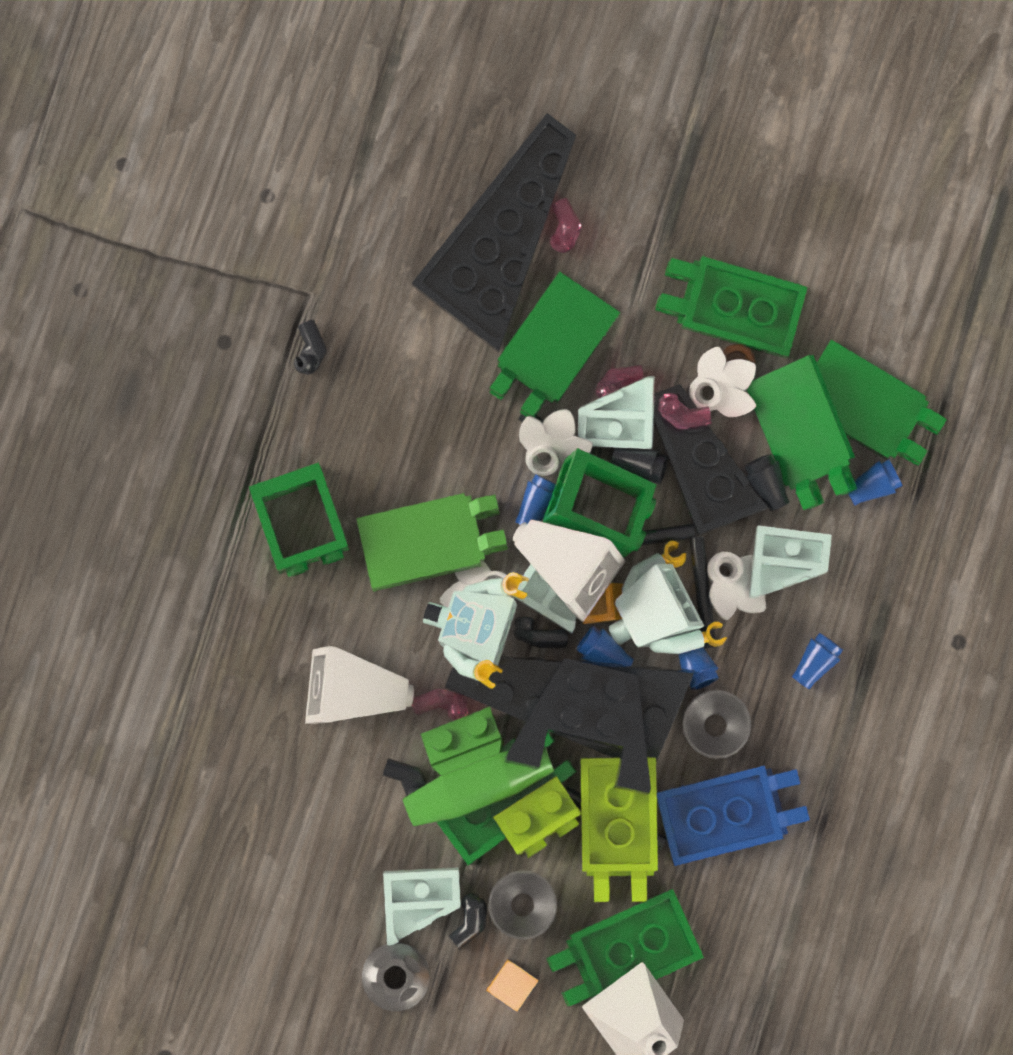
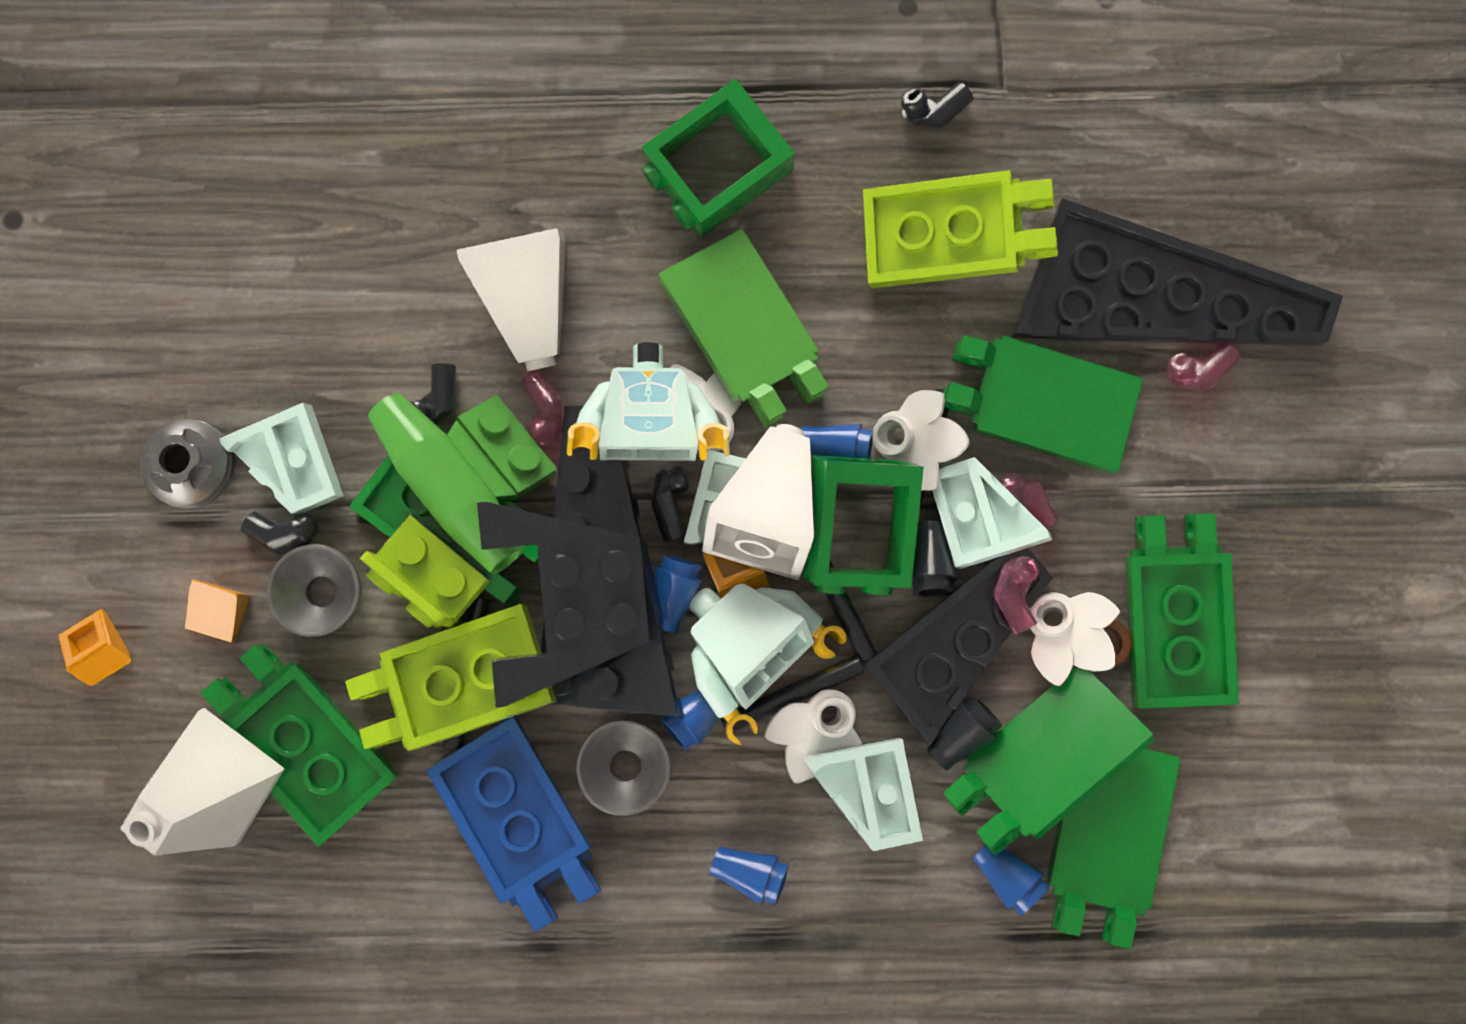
camera: 75 degrees right, 0 degrees up
none -> lime tile [863,170,1058,289]

